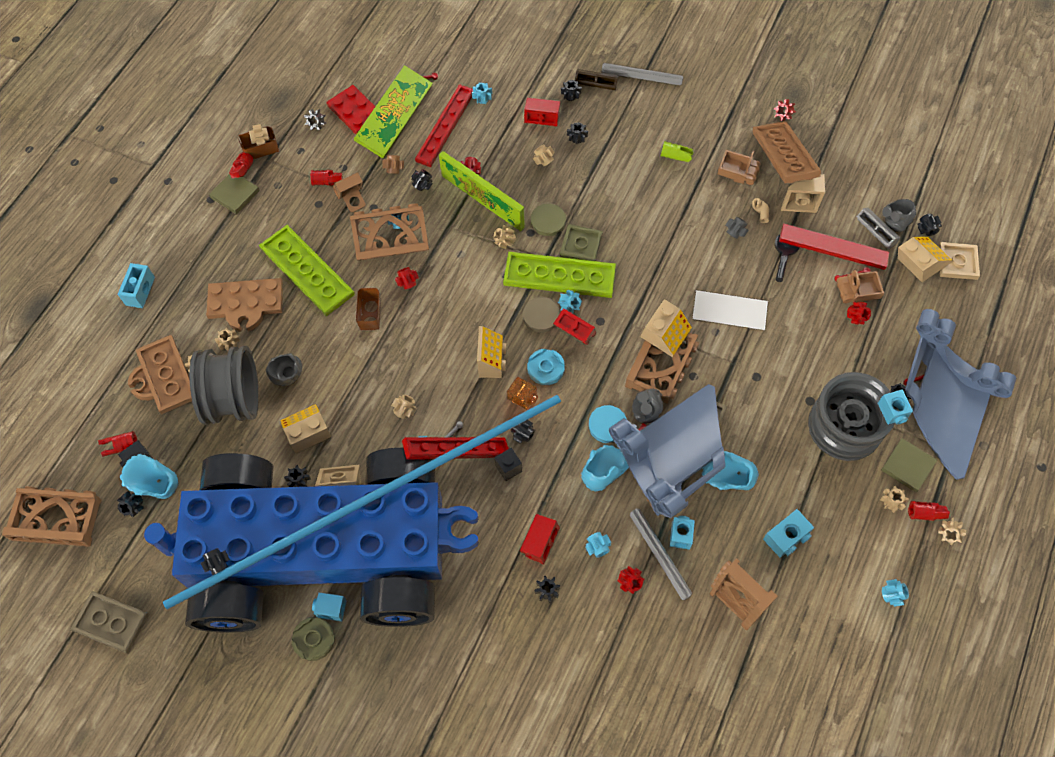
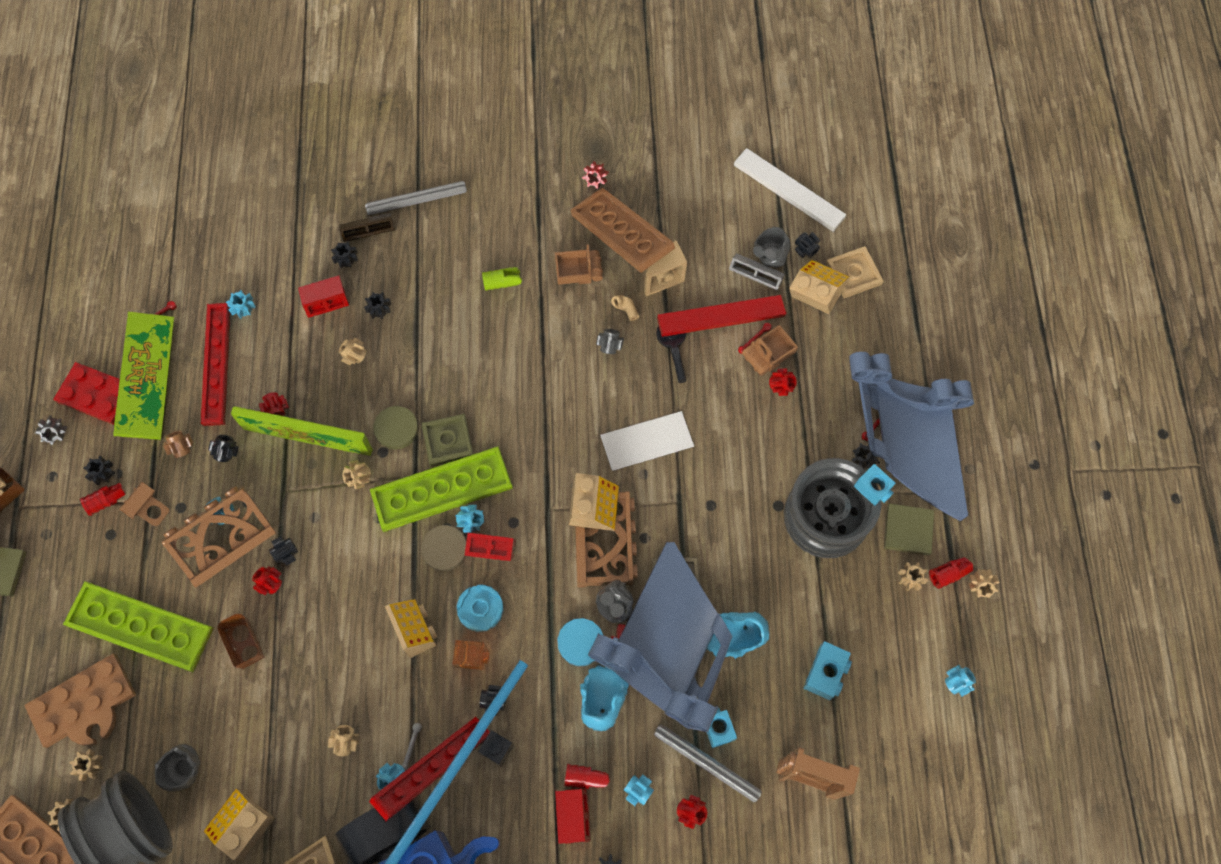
camera: 30 degrees left, 5 degrees up
none -> black gear [83,456,115,485]
none -> black gear [269,536,298,566]
none -> red hinge [564,764,610,789]
none -> white tile [734,148,846,232]

